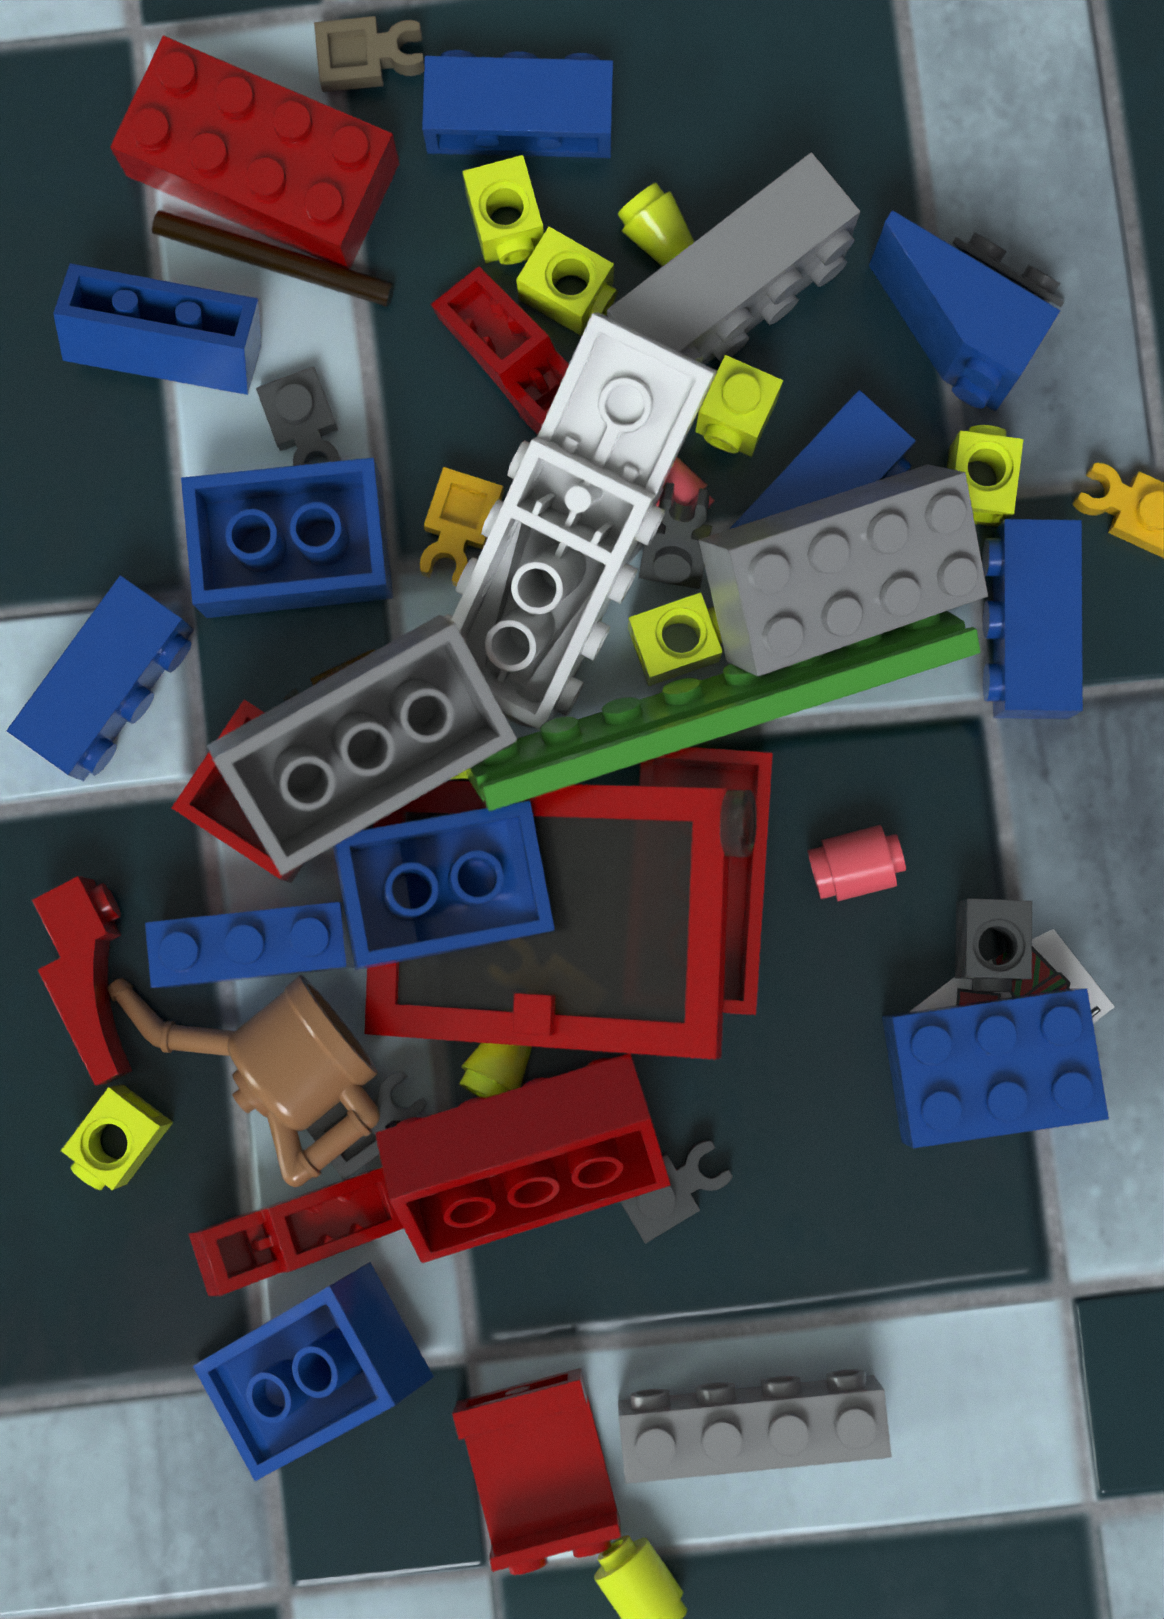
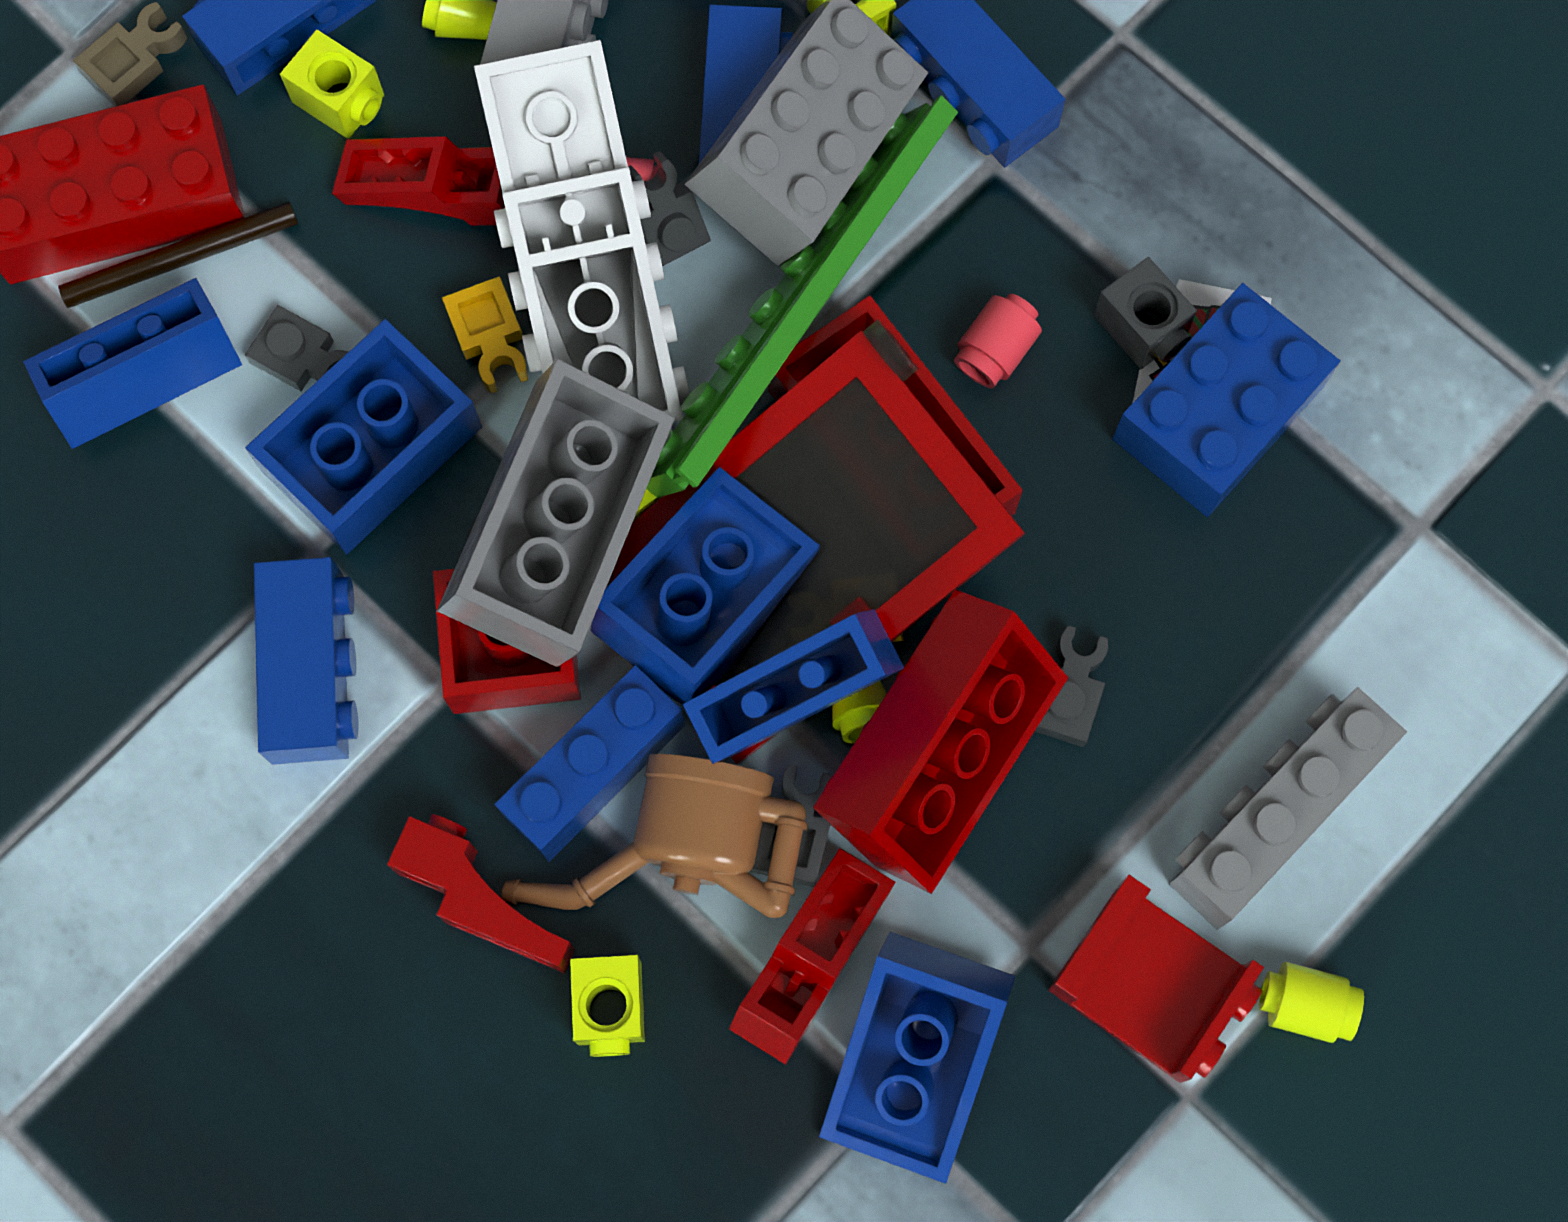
camera: 45 degrees left, 10 degrees down
neon yellow brick [516,227,618,336] -> none
neon yellow brick [628,592,723,687] -> none
neon yellow brick [695,355,783,457] -> none
none -> blue brick [683,609,904,764]

